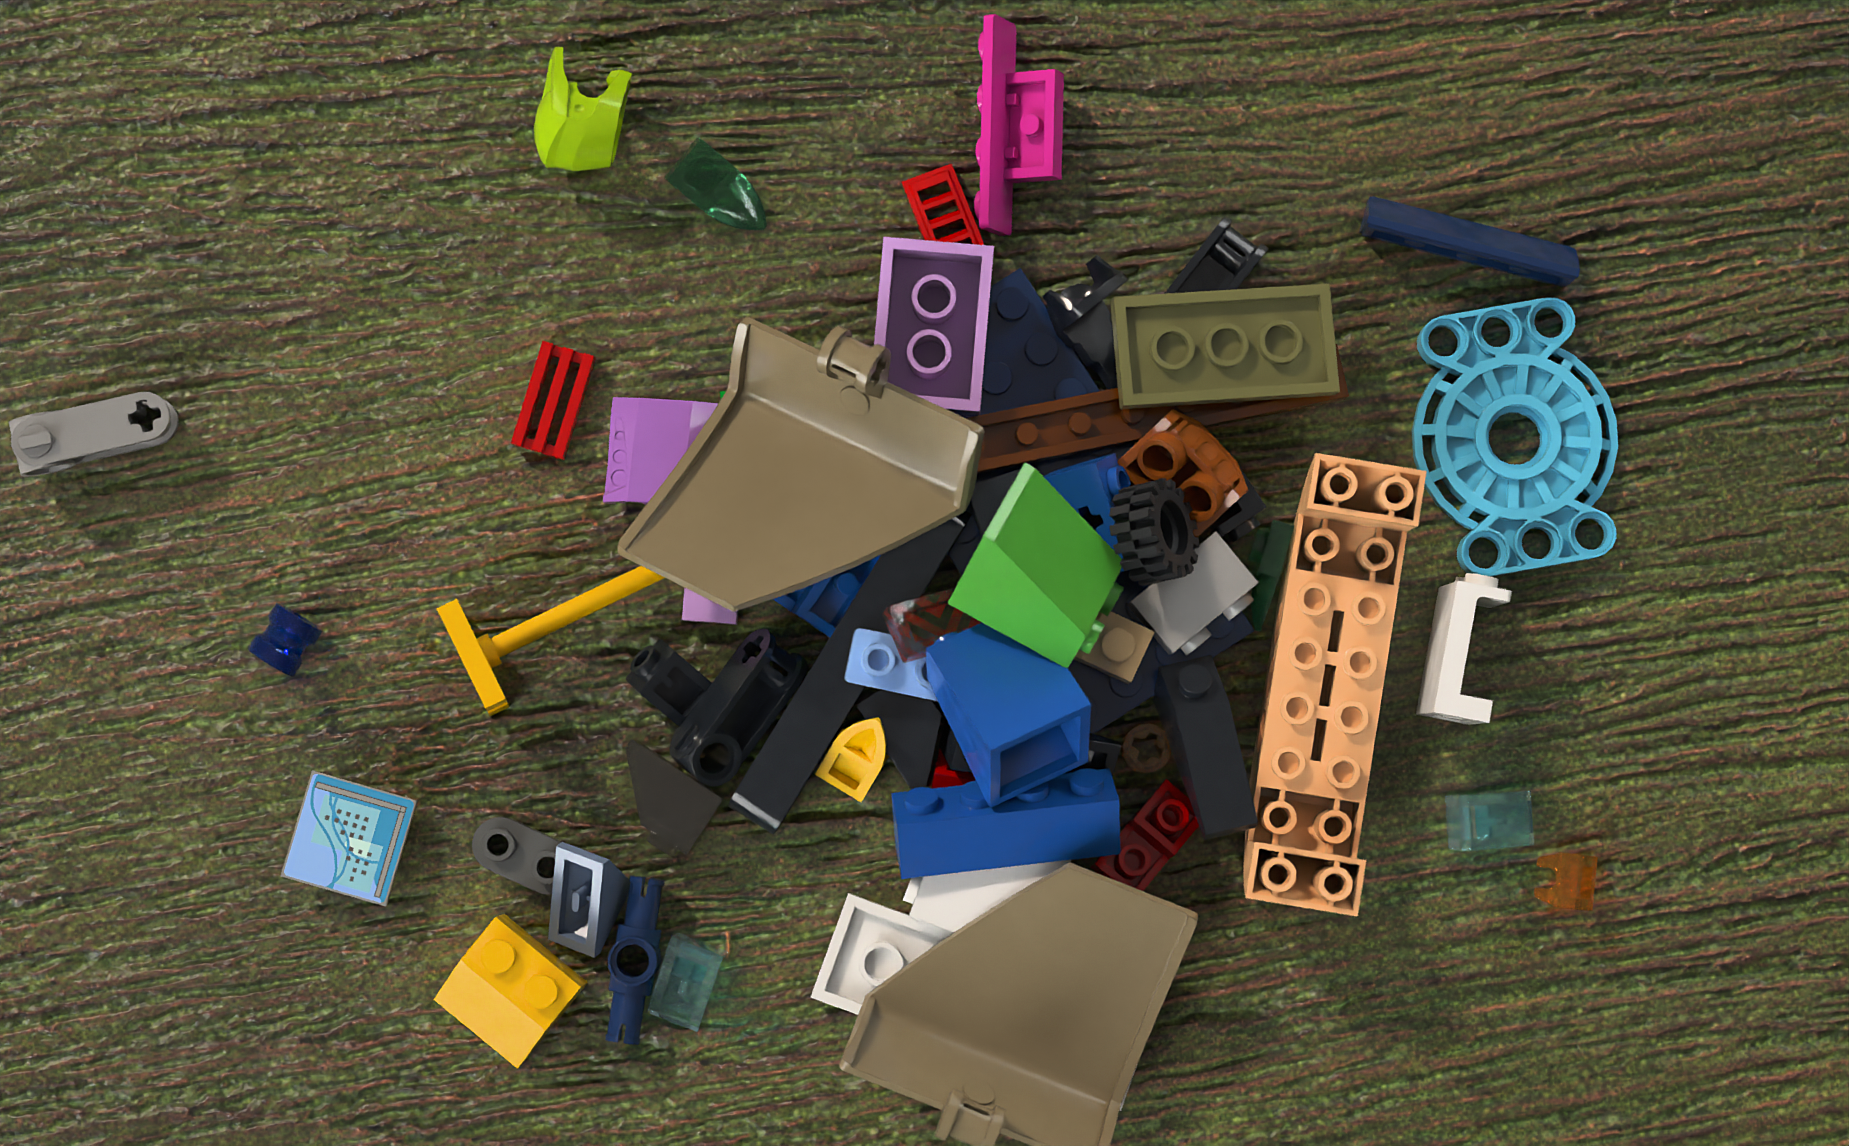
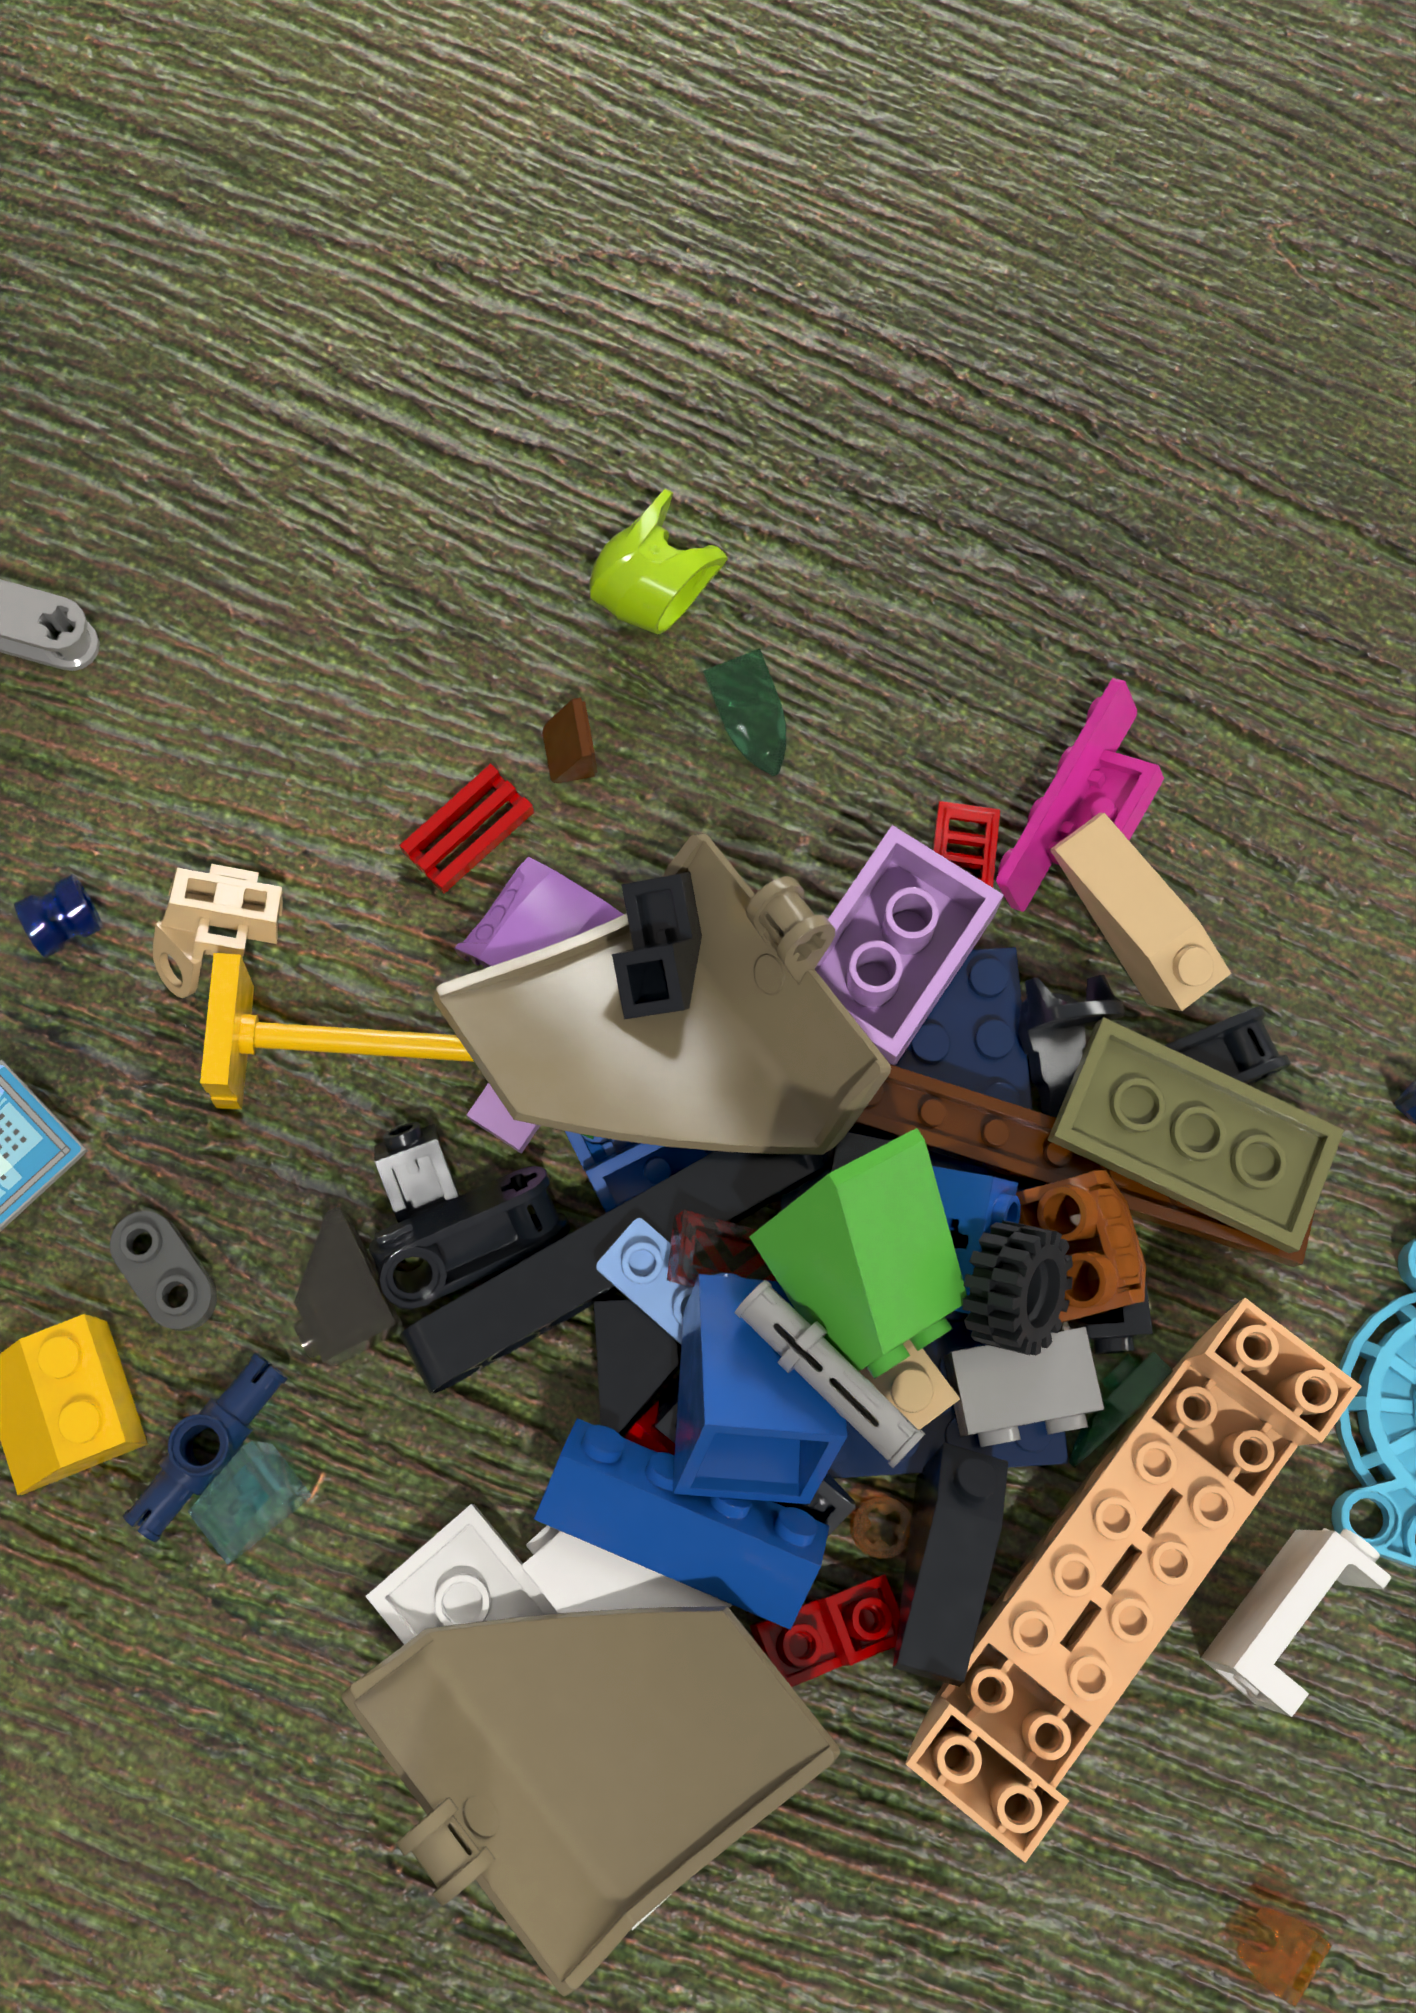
camera: 30 degrees right, 10 degrees down
sand blue slope [548,842,630,958] -> none
yellow plate [815,718,889,802] -> none
clear light blue slope [1445,791,1534,851] -> none
none -> tan piece [153,864,283,998]
none -> reddish brown slope [542,697,598,784]
none -> black slope [612,872,702,1020]
none -> light grey pin [734,1280,925,1468]
none -> tan slope [1050,813,1232,1011]

